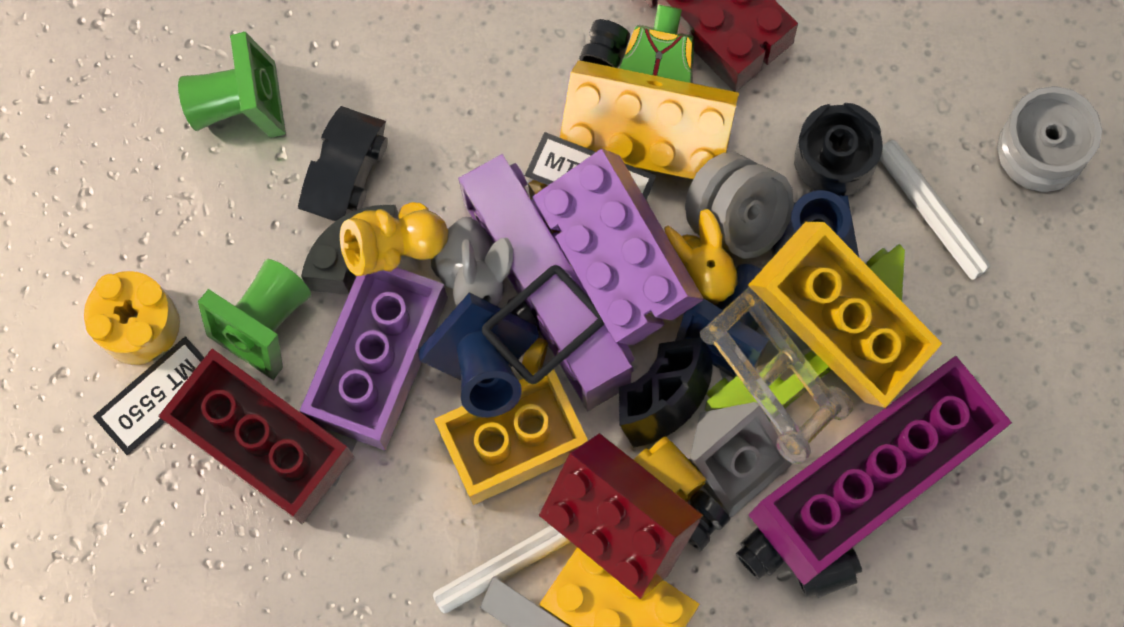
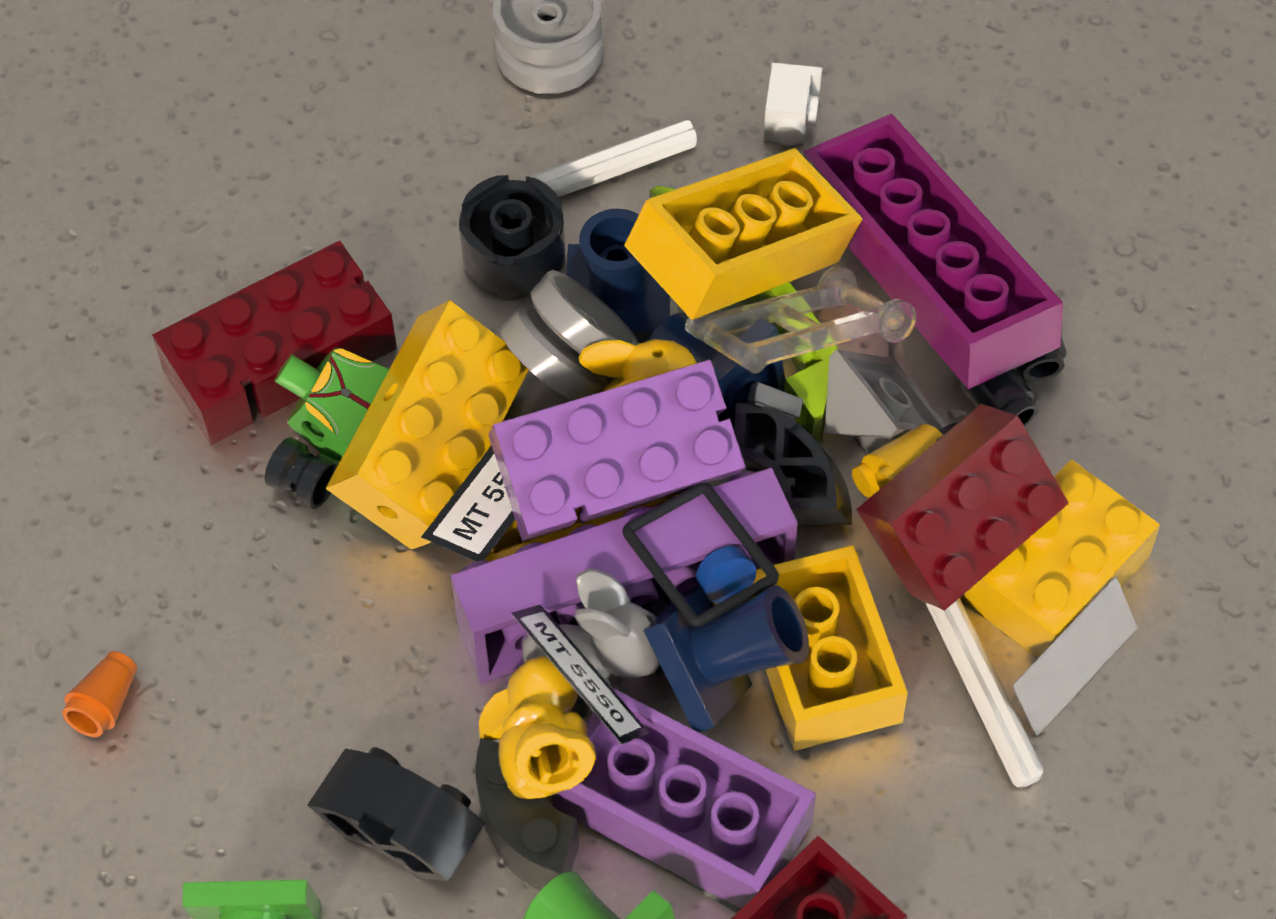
camera: 85 degrees left, 15 degrees down
none -> sticker [511,604,650,745]
none -> blue tile [696,546,756,603]
none -> dark grey tile [747,382,803,420]
none -> white brick [764,62,822,146]

